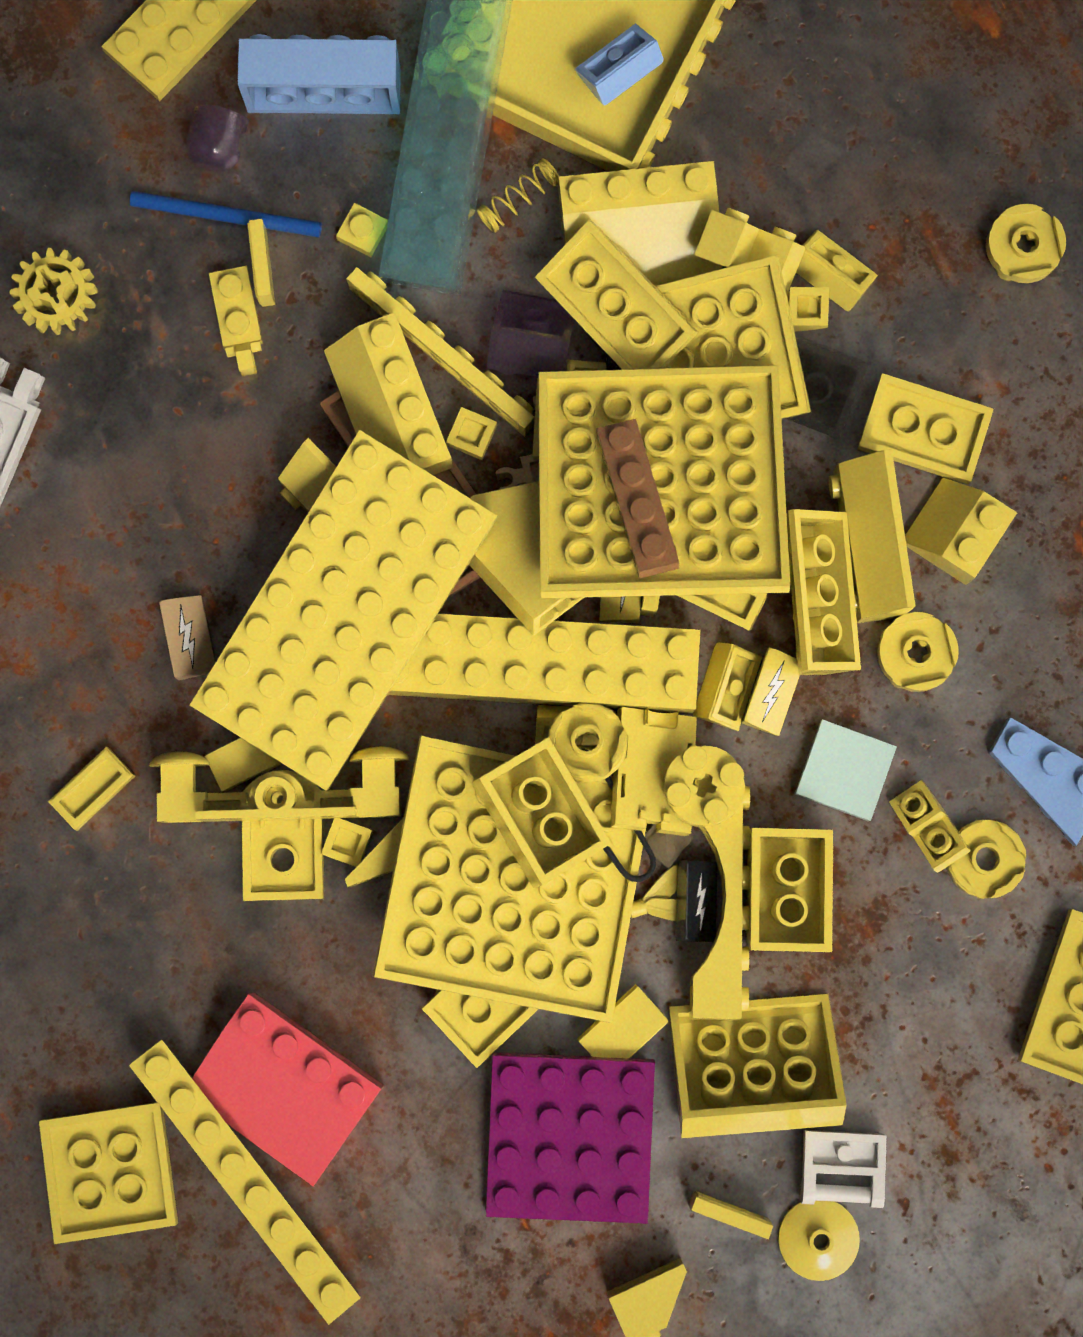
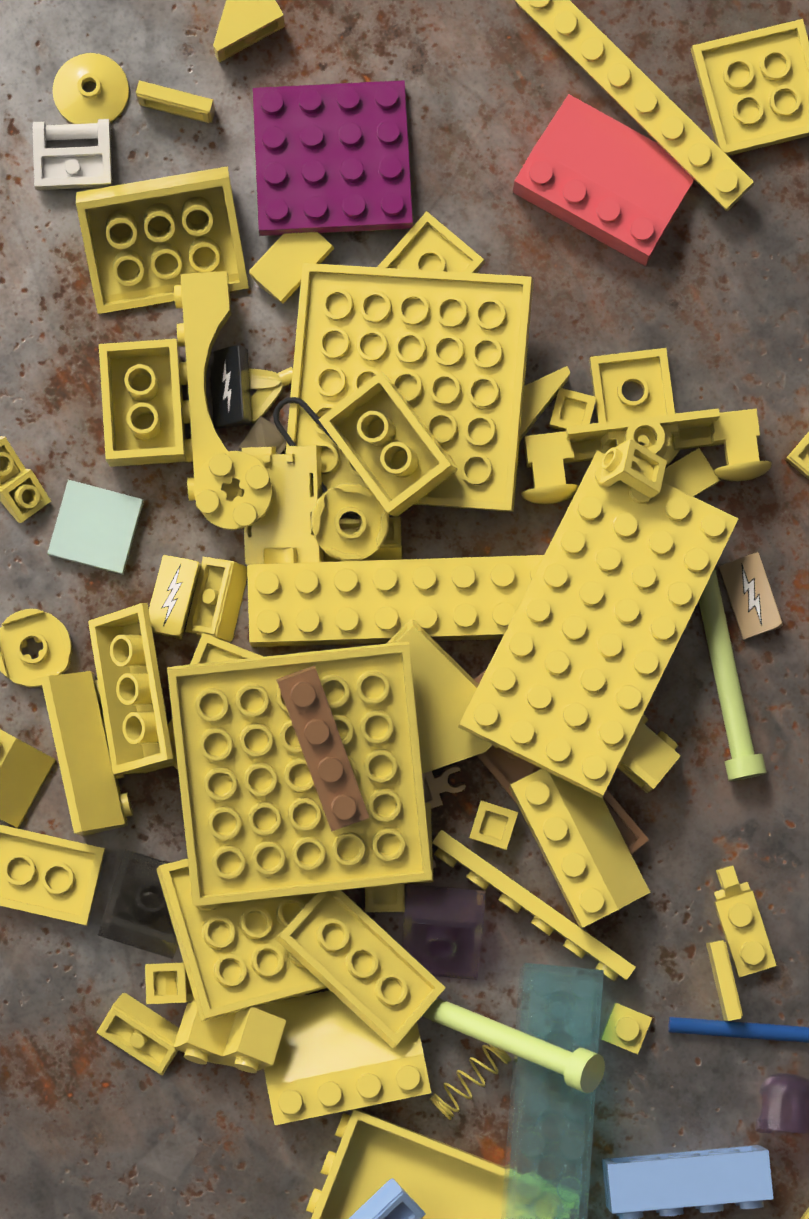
camera: 175 degrees right, 0 degrees up
none -> yellowish green piece [422,998,605,1094]
none -> light yellow bracket [600,439,667,498]
none -> yellowish green piece [698,570,767,781]

